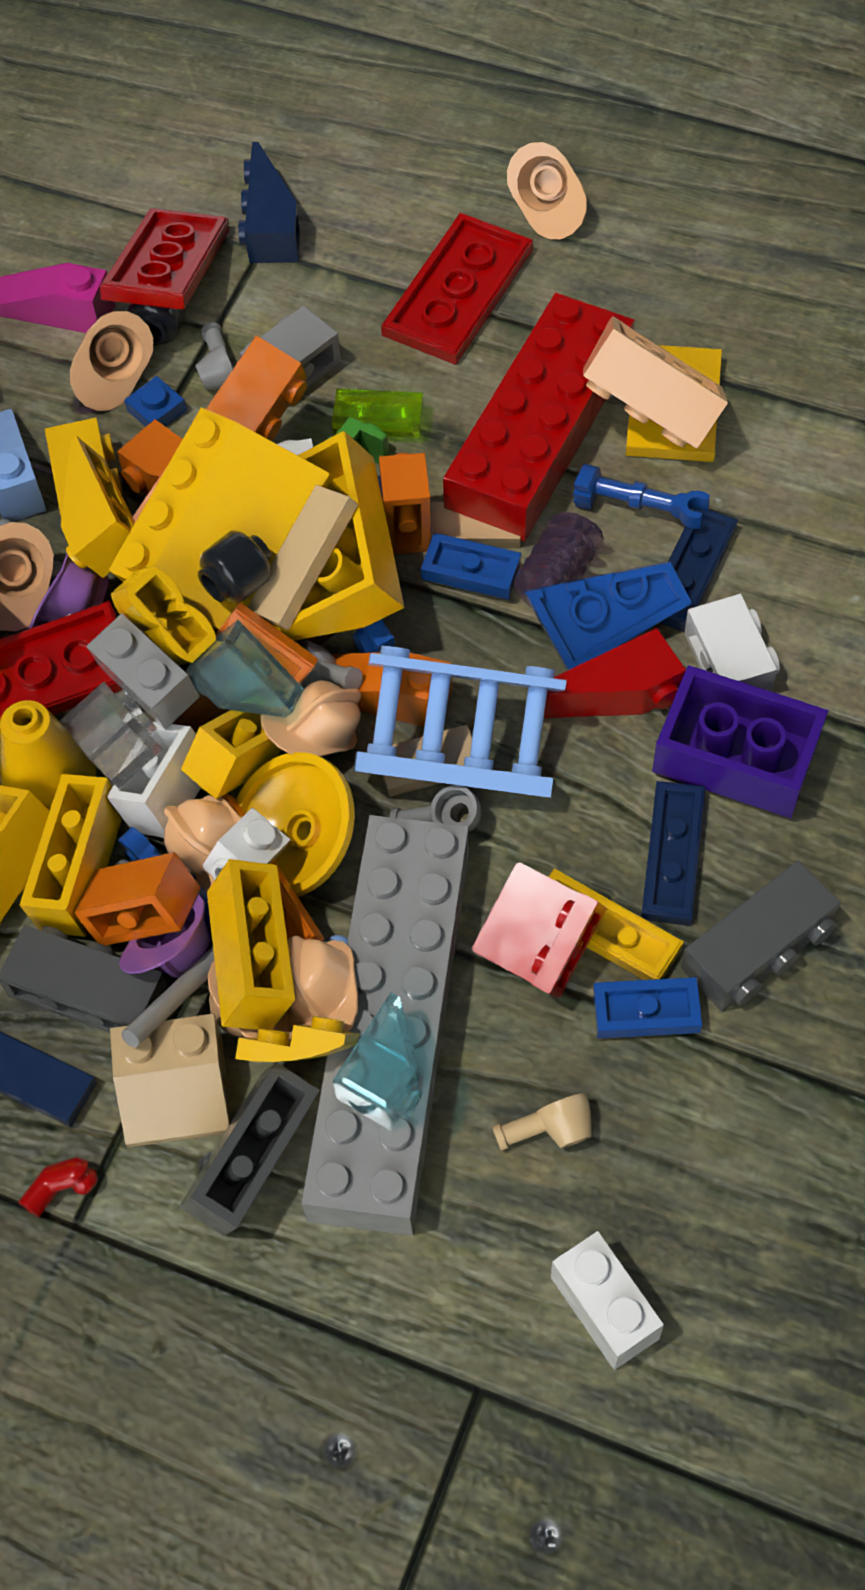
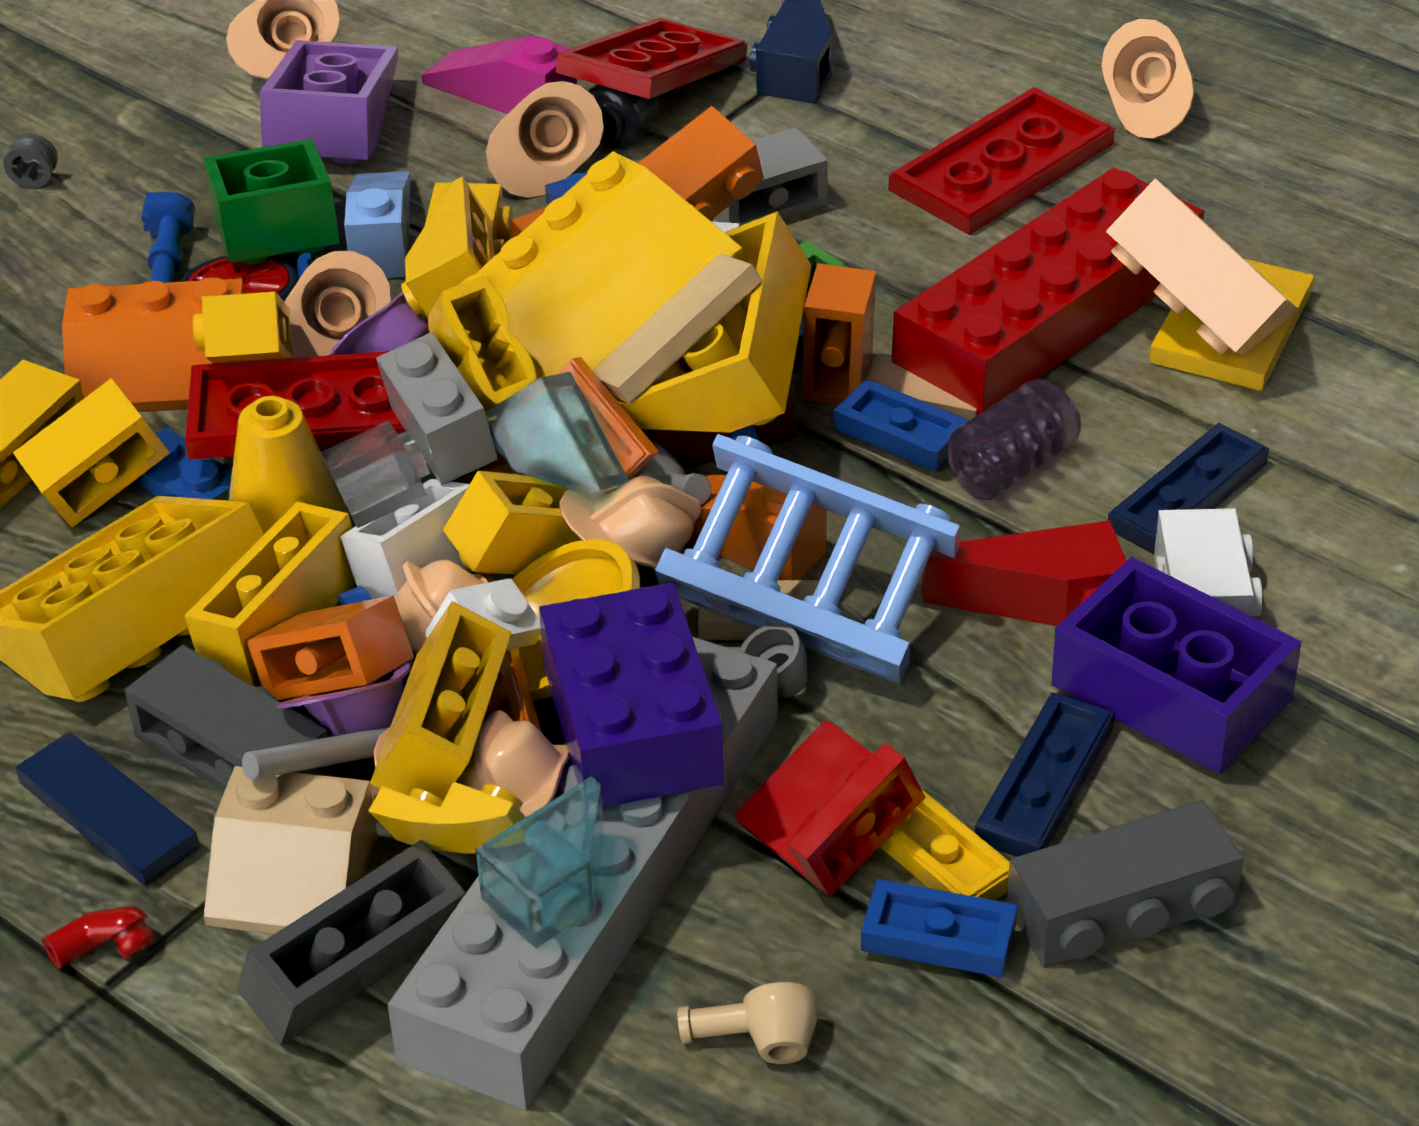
camera: 15 degrees right, 20 degrees down
black head [198,530,271,604] -> none
clear neon green plate [332,388,424,438] -> none
blue wing [523,561,692,671] -> none
blue piece [573,463,710,529] -> none
none -> dark purple brick [539,582,724,811]

